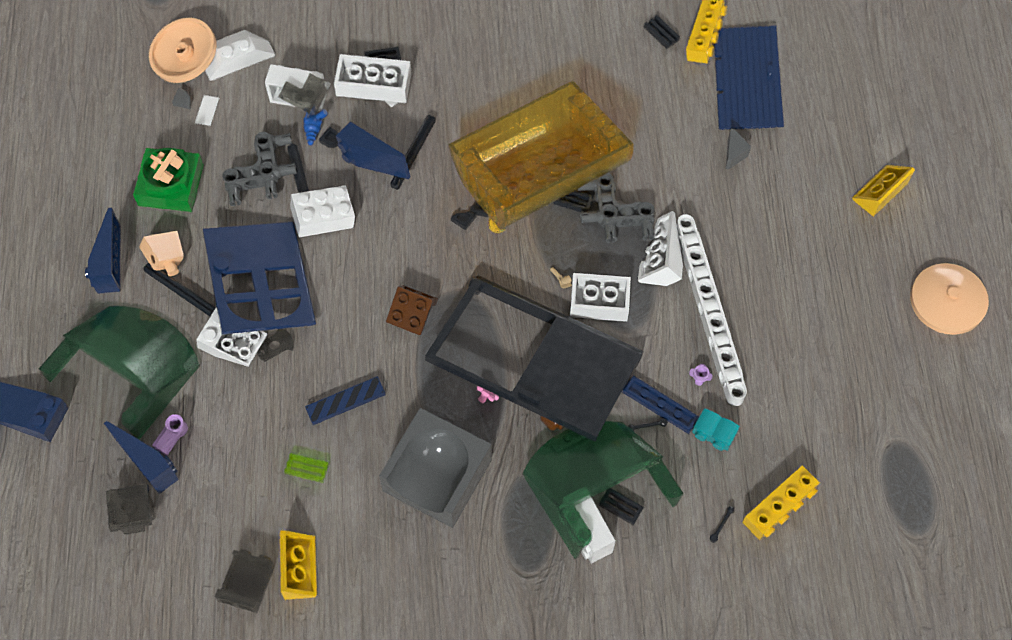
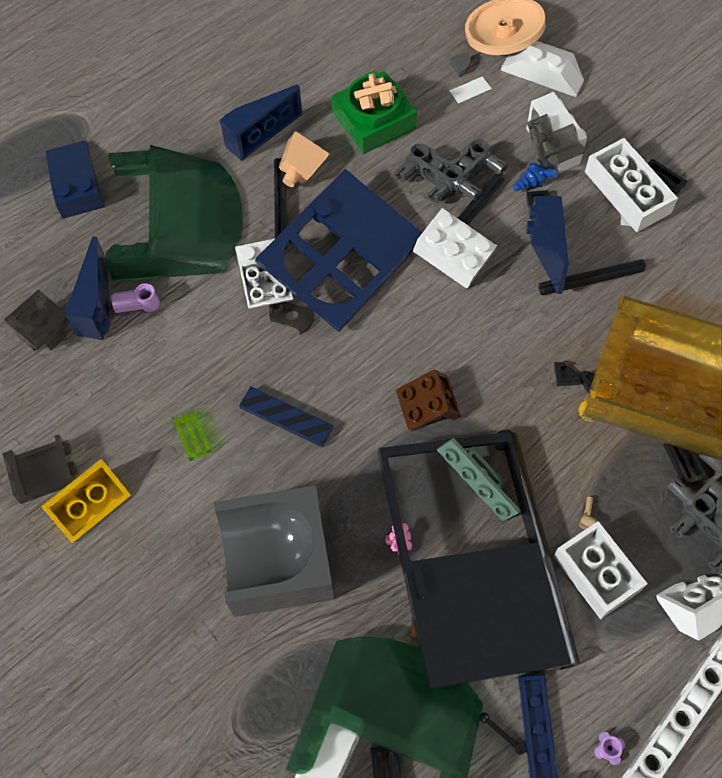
camera: 55 degrees right, 0 degrees up
none -> sand green bracket [437,438,520,521]

